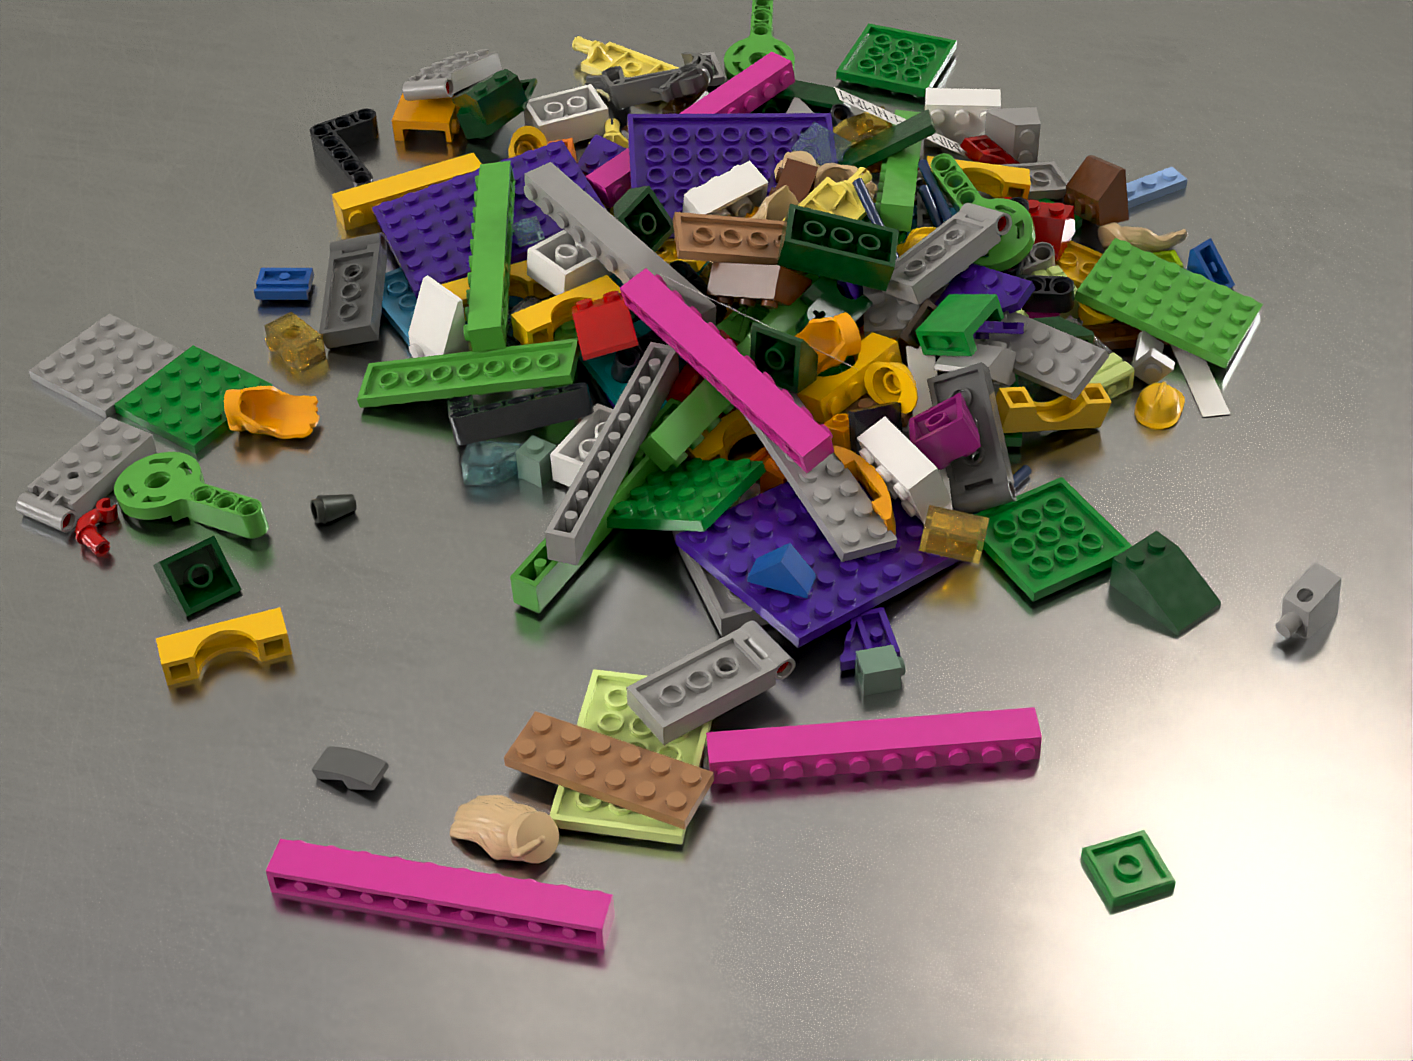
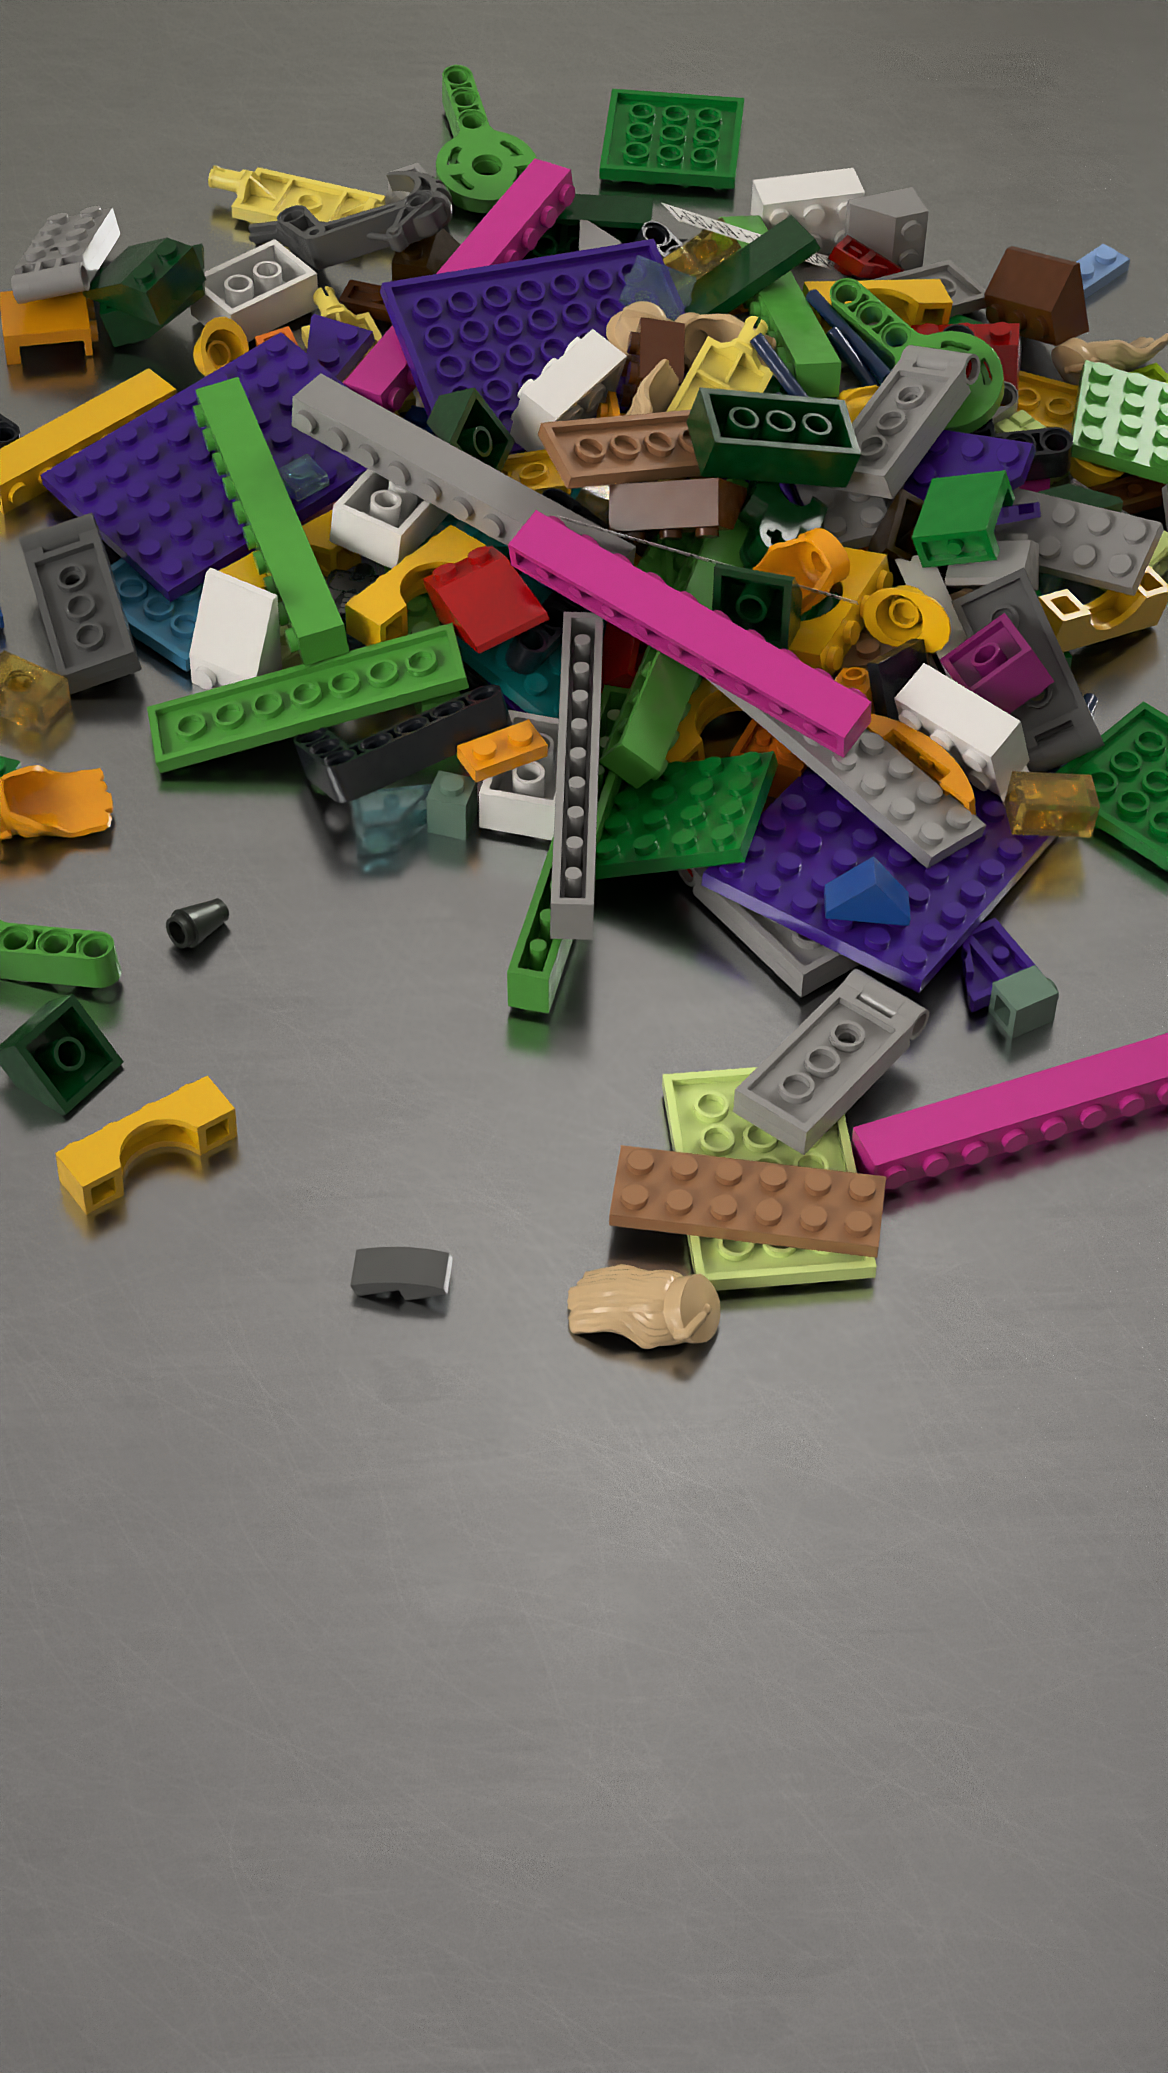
camera: 20 degrees left, 5 degrees up
dark pink brick [266,839,615,950] -> none
none -> light orange plate [457,719,548,783]

